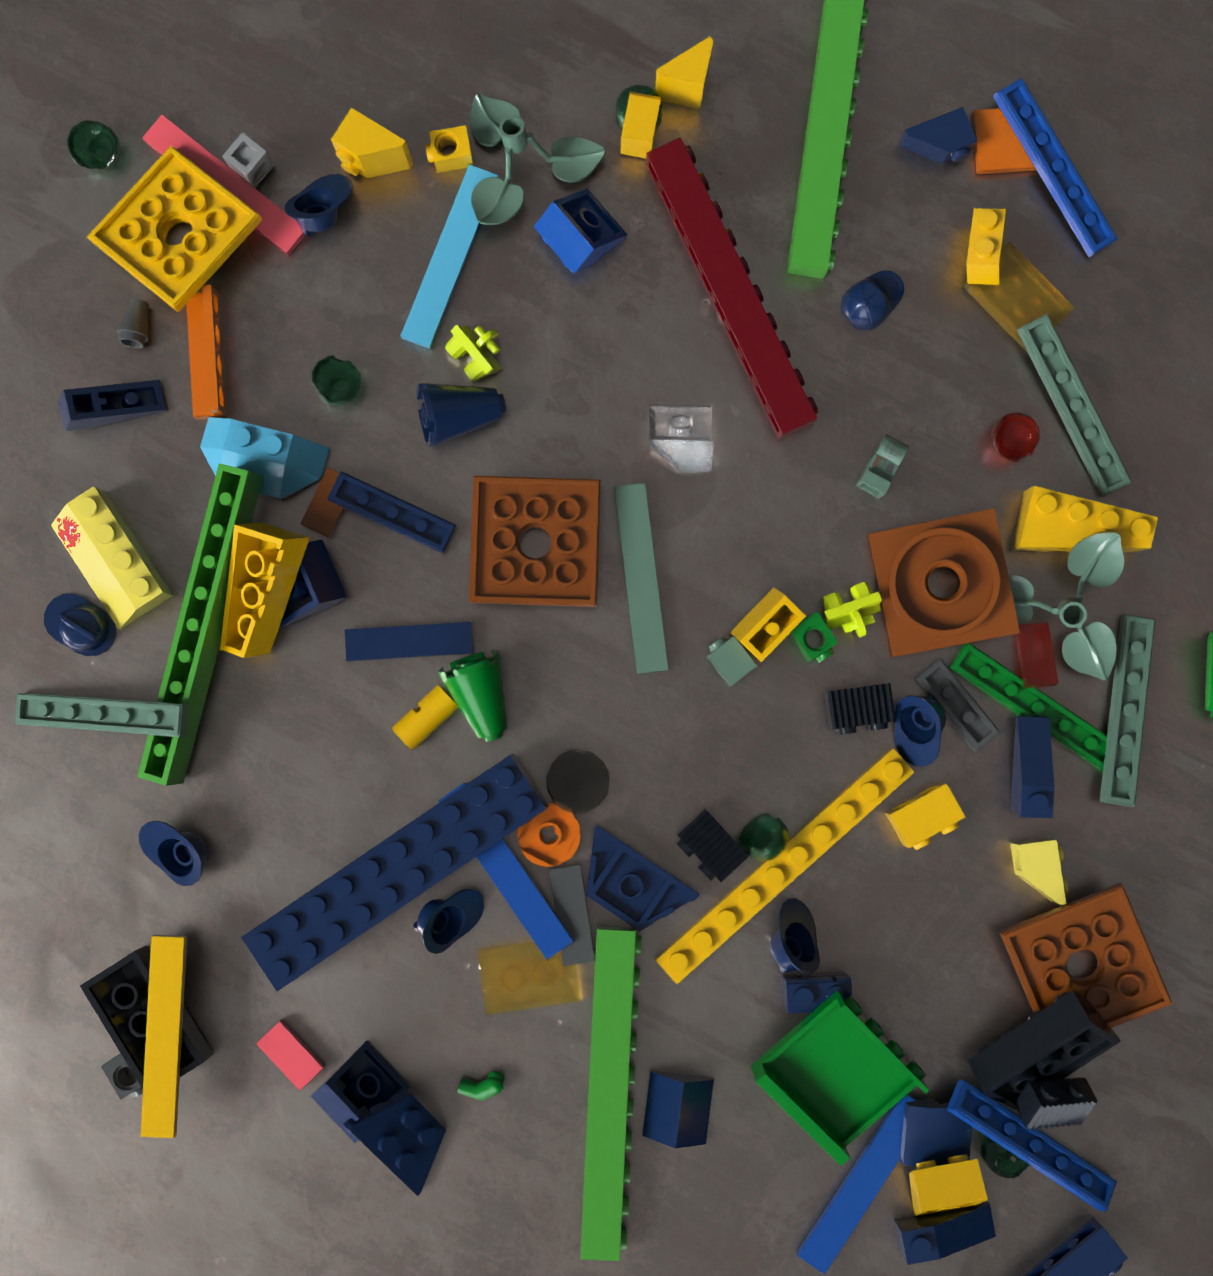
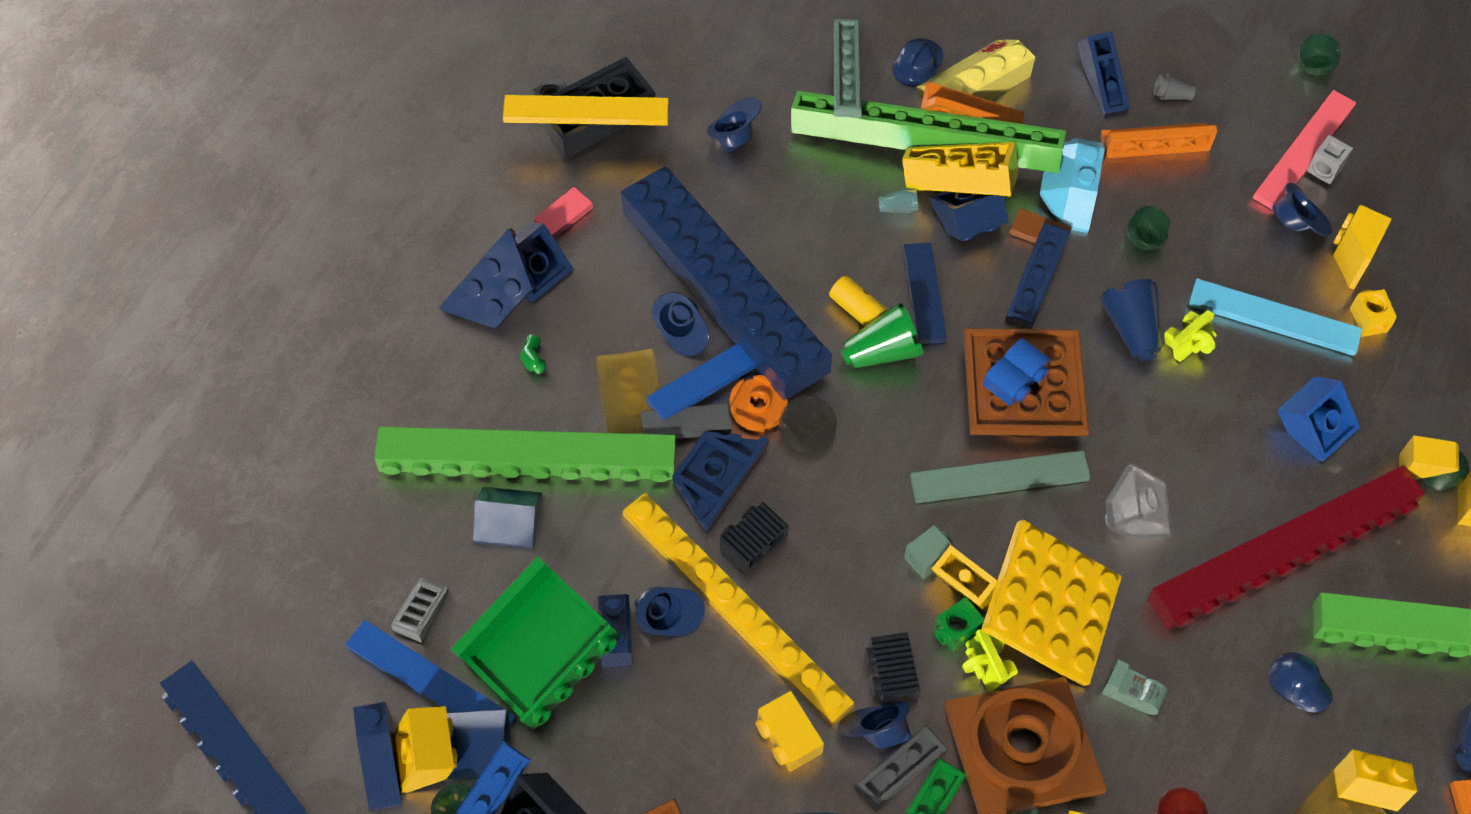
camera: 90 degrees right, 25 degrees down
yellow piece [87,145,263,312] -> none
sand green plant [470,93,605,225] -> none
clear green hair [738,814,790,861] -> none
none -> light grey slope [391,577,449,643]
none -> clear light blue cone [878,187,919,214]
none -> orange fence [921,82,1027,125]
none -> yellow plate [981,519,1122,687]
none -> blue brick [983,338,1050,406]

